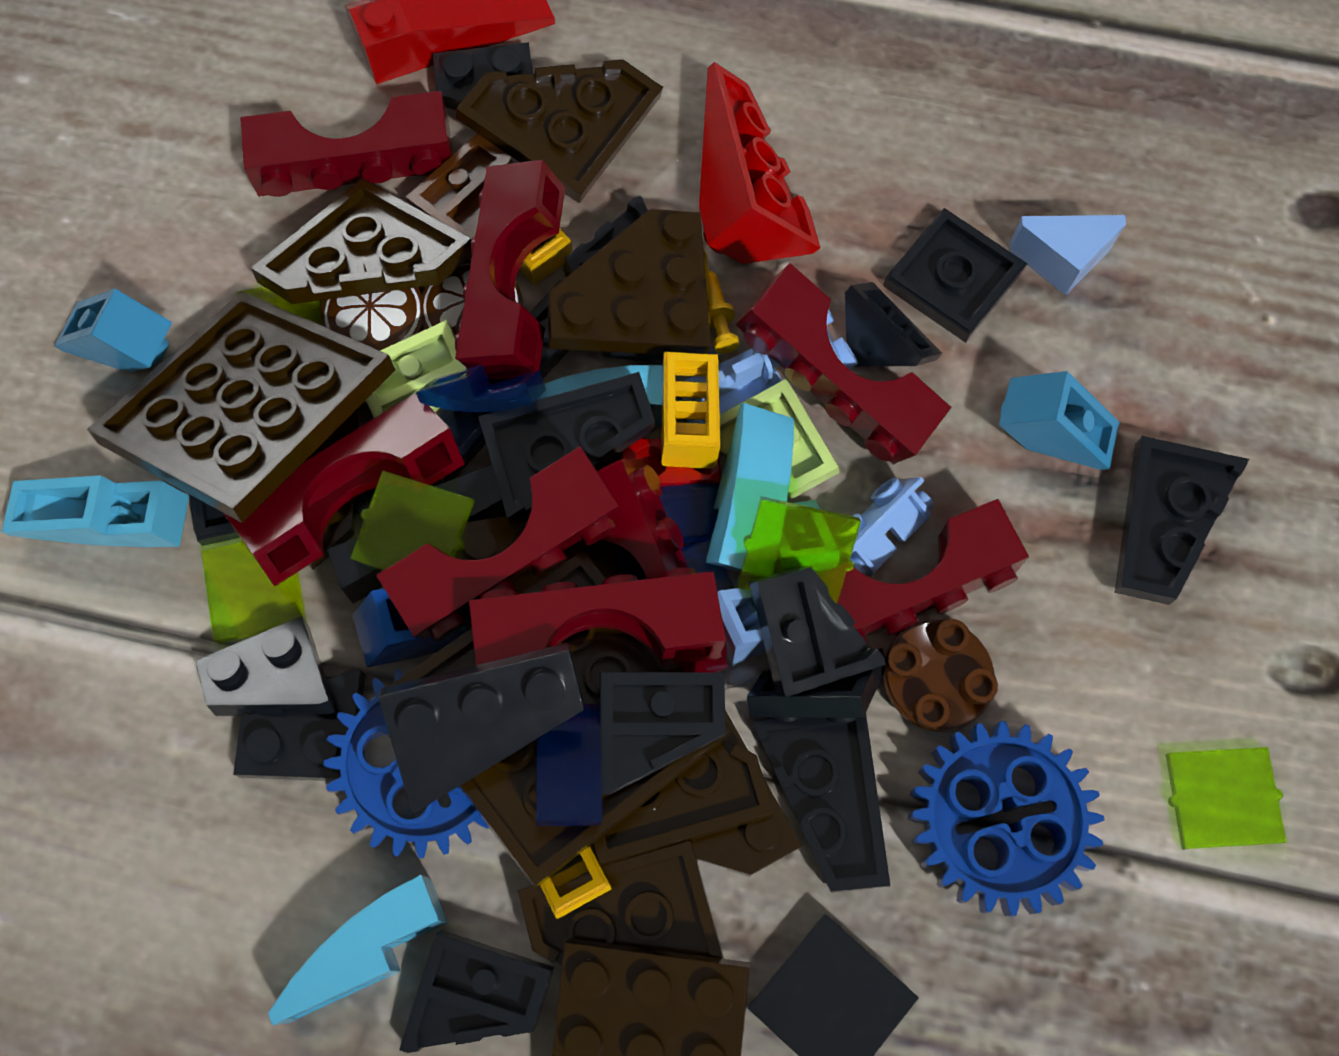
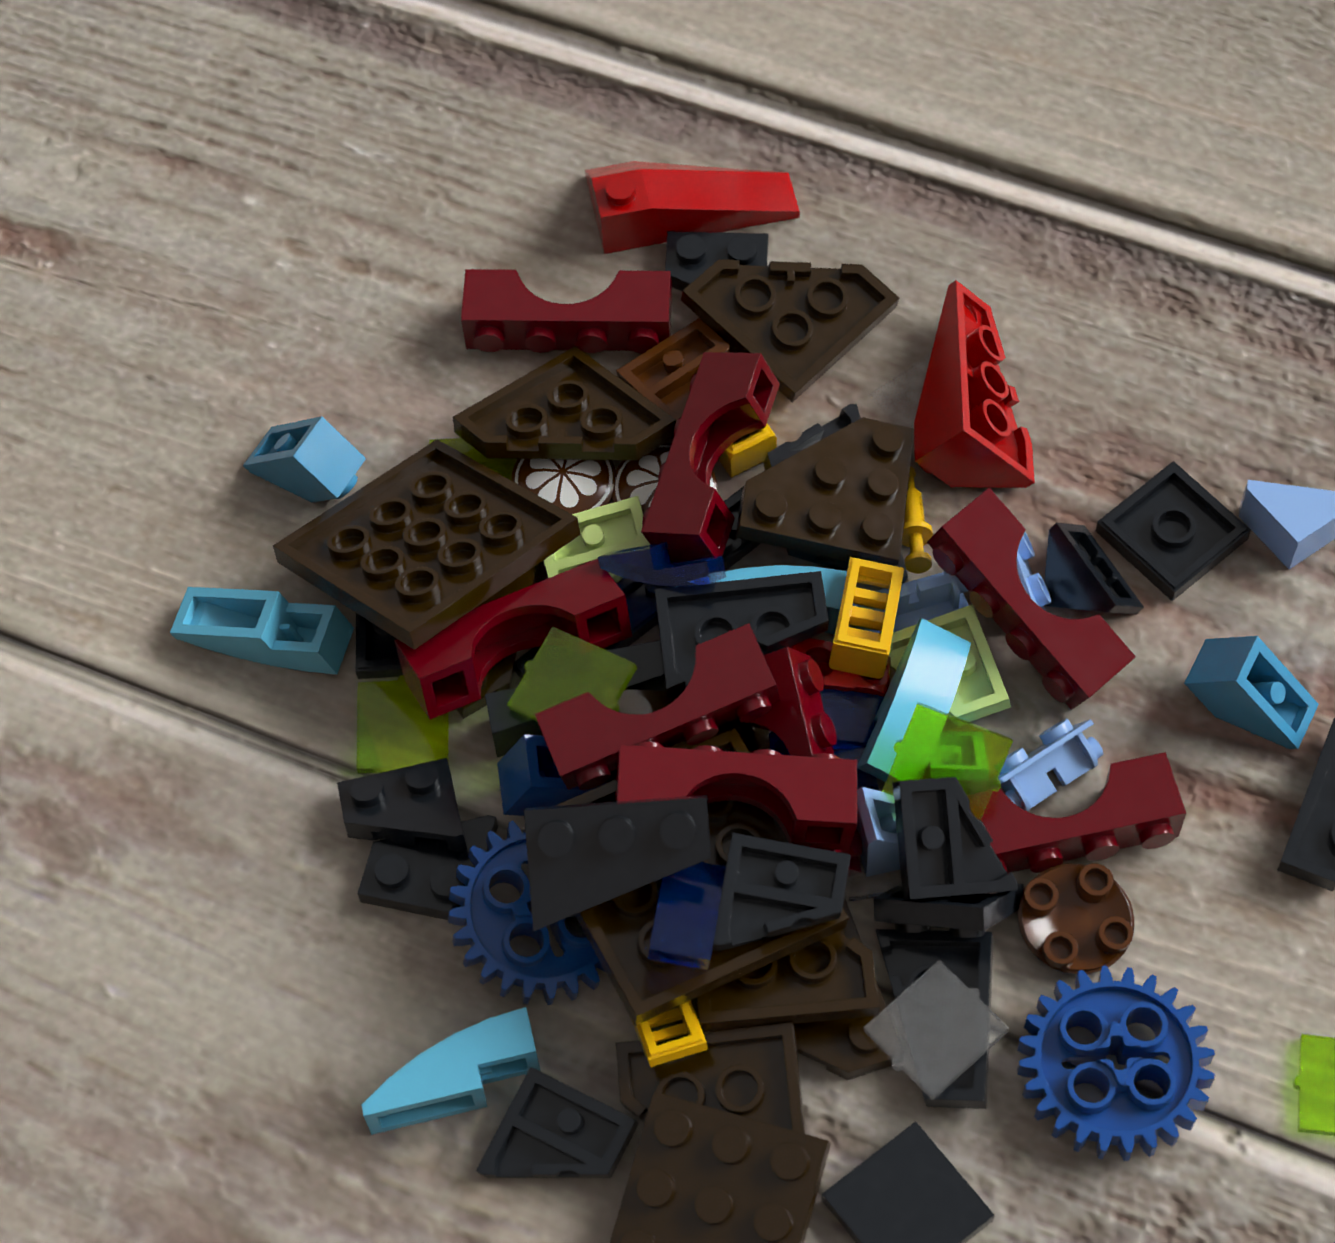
camera: 15 degrees right, 10 degrees down
none -> clear piece [864,960,1009,1100]

